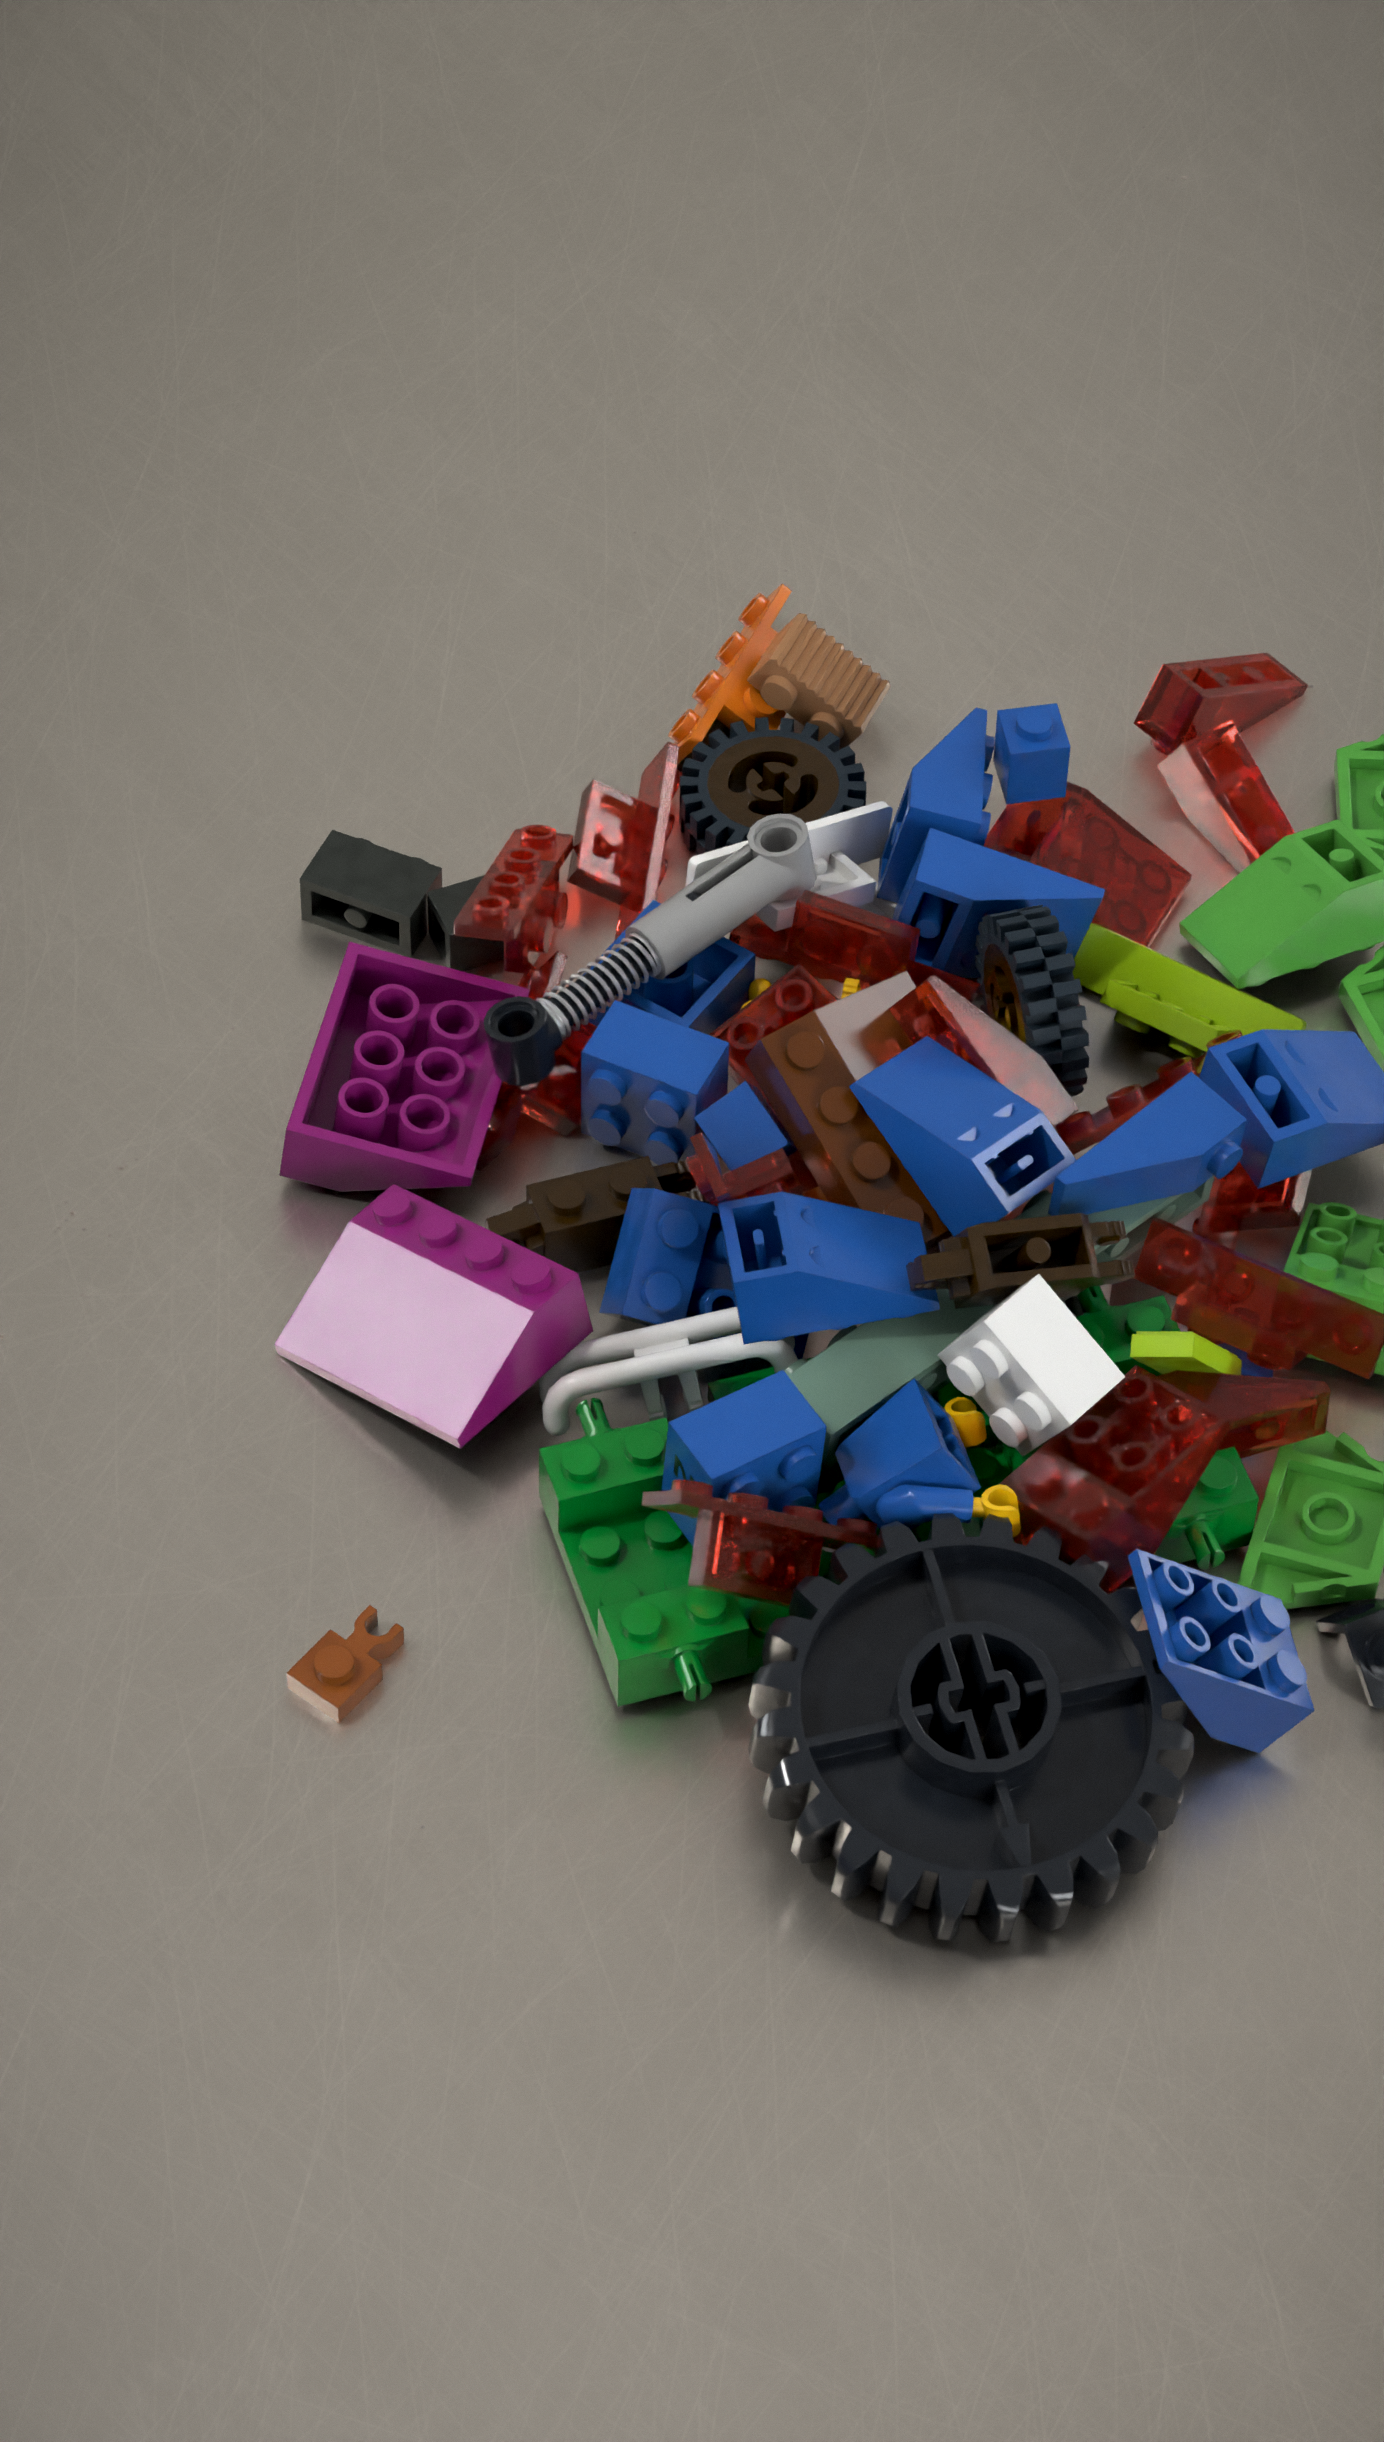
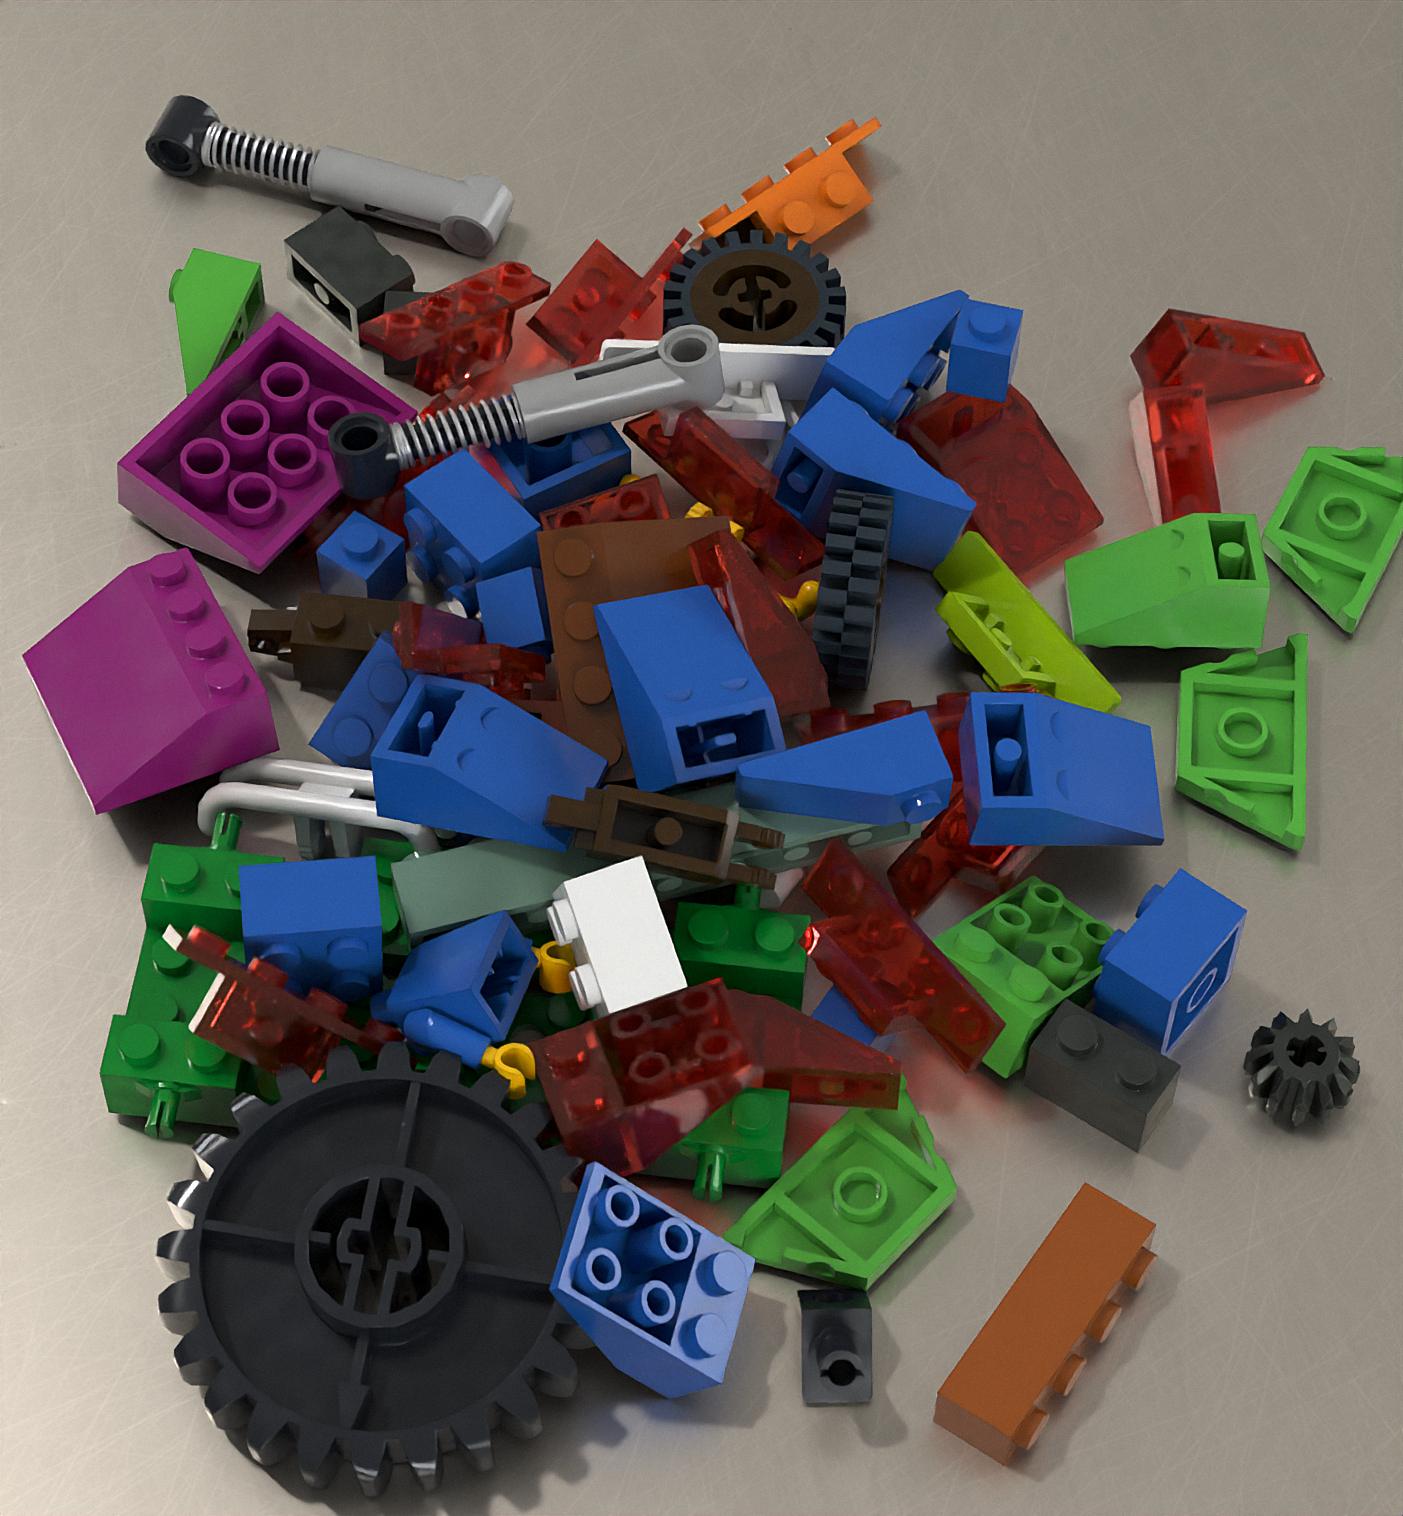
camera: 25 degrees right, 5 degrees up
medium nougat brick [747,613,891,750] -> none
lime tile [1130,1331,1242,1383] -> none
none -> piece [145,95,514,257]
none -> bright green slope [169,248,265,396]
none -> blue brick [316,510,408,601]

